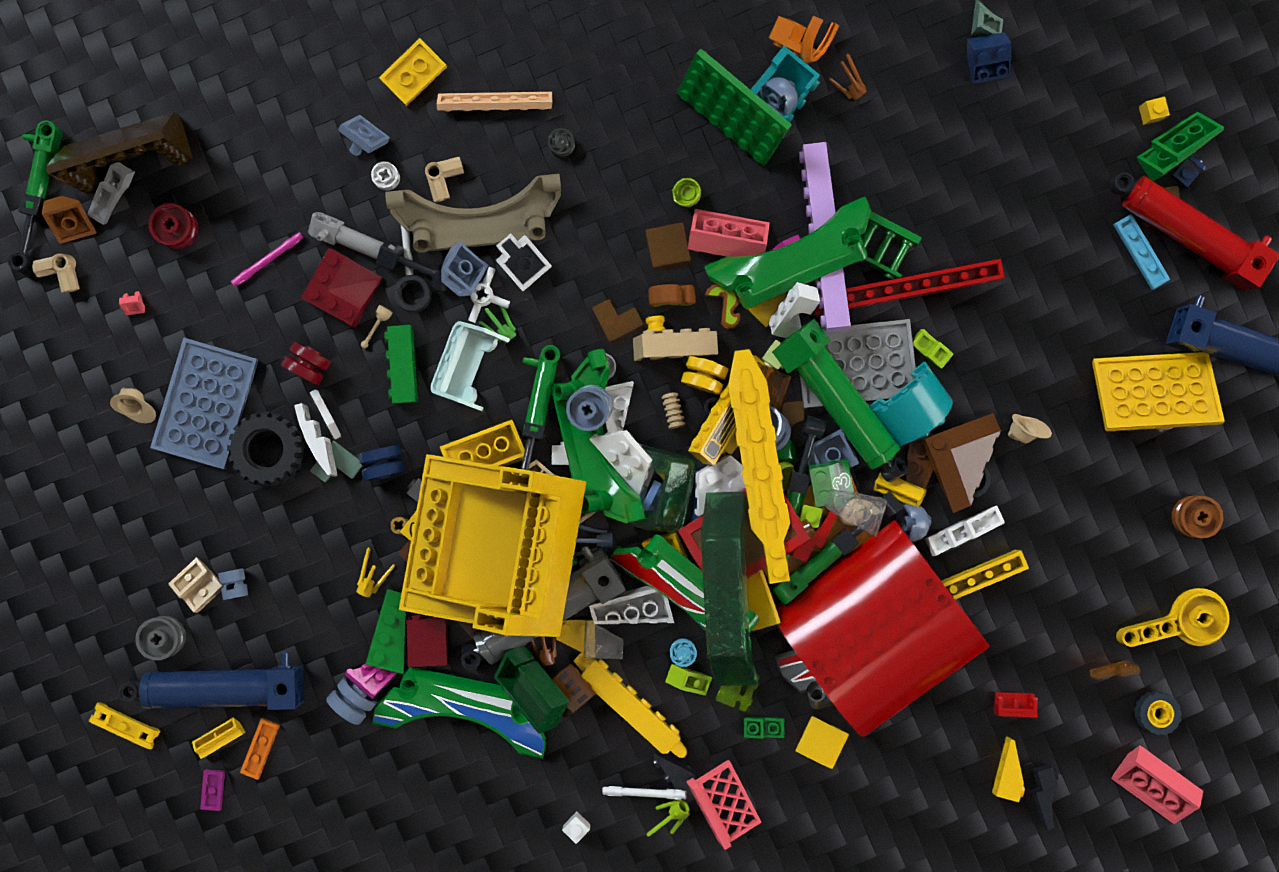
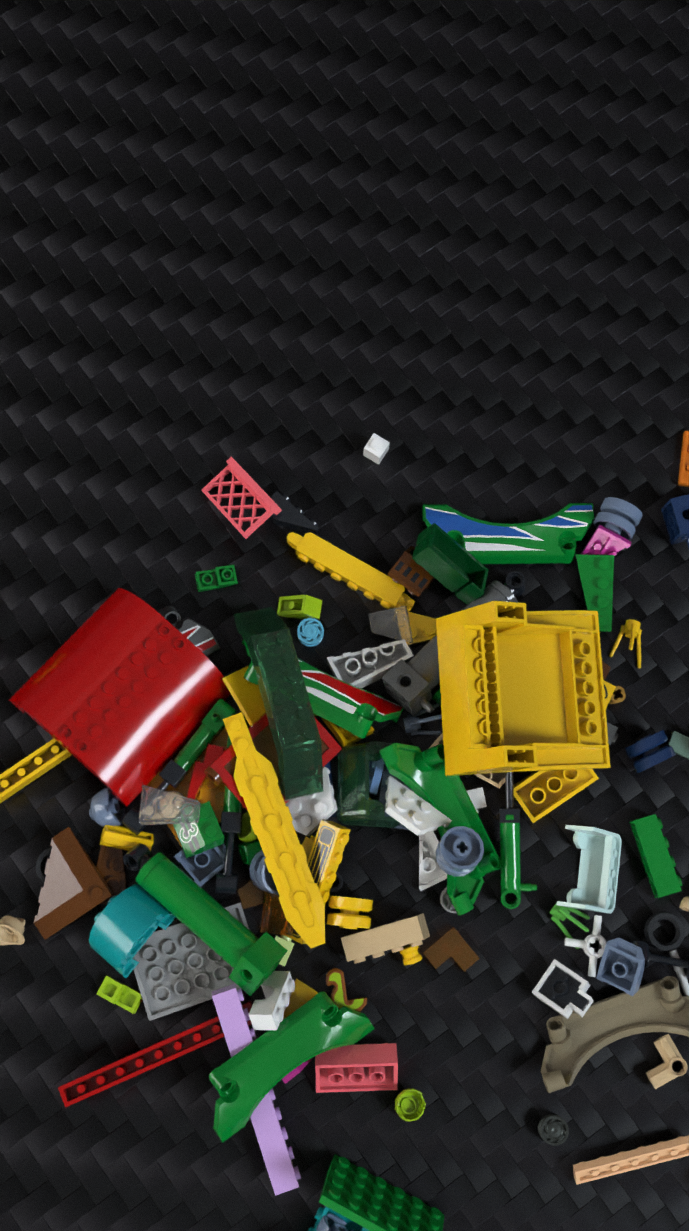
camera: 160 degrees right, 10 degrees down
dark red brick [406,615,449,667] -> none
dark orange plant [530,636,557,666] -> none
white piece [603,786,687,800] -> none
clear orange tile [645,222,690,268] -> none
lime plant [647,799,690,837] -> none
dark orange animal [648,284,696,307] -> none
tan piece [661,392,685,429] -> none
clear neon green plate [716,664,760,712] -> none
yellow slope [795,716,849,769] -> none
lime brick [799,504,823,528] -> none
green fence [860,211,922,280] -> none
white slope [925,506,1005,556] -> none

